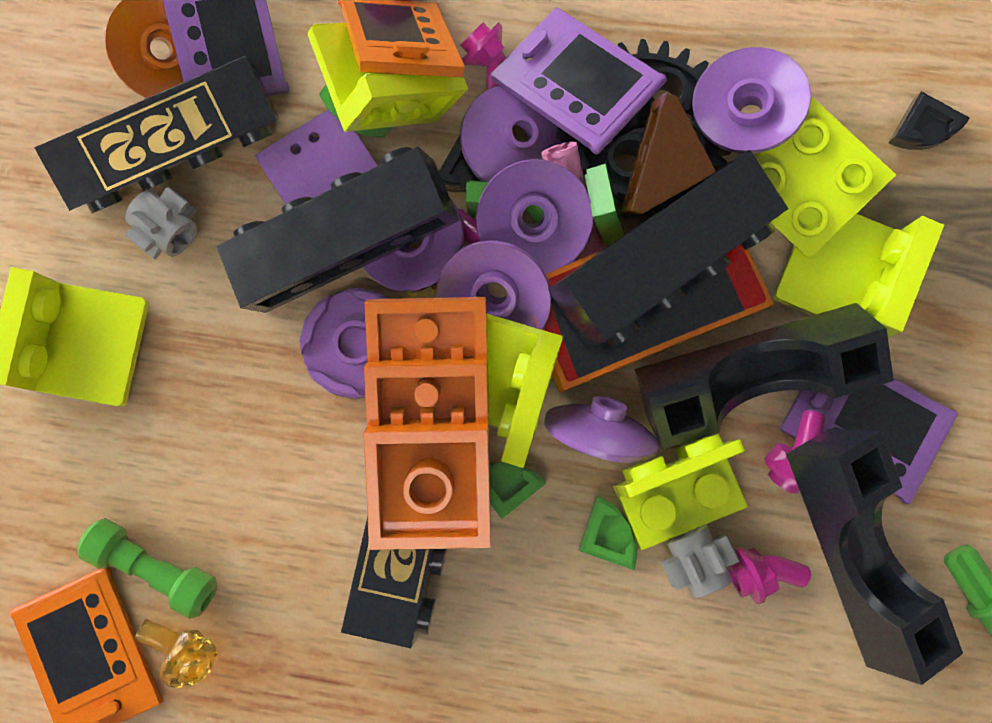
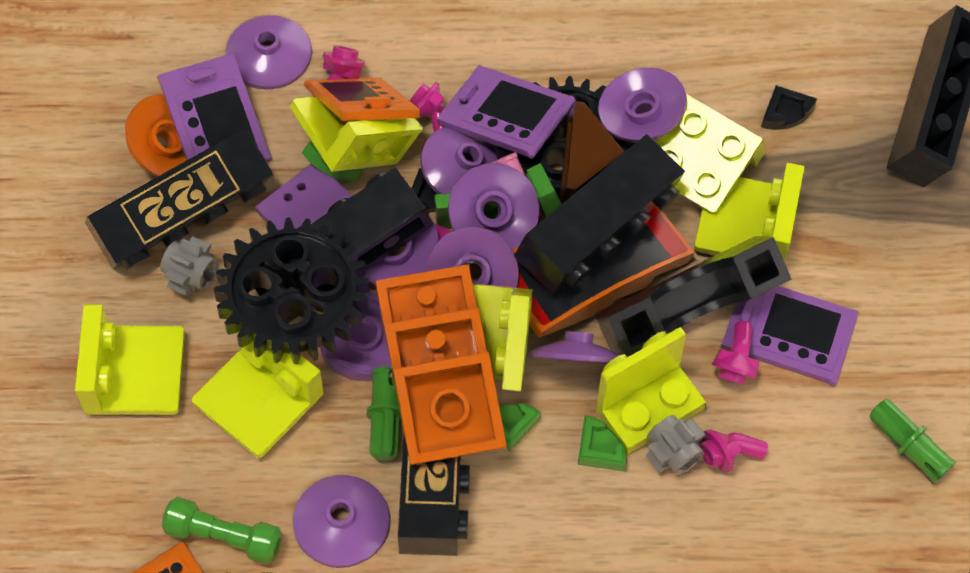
camera: 20 degrees left, 20 degrees down
black arch [786,429,963,685] -> none
none -> neon yellow bracket [192,332,324,458]
none -> black gear [214,217,369,364]
none -> medium lavender dish [293,475,390,568]
none -> bright green axle [366,366,401,461]

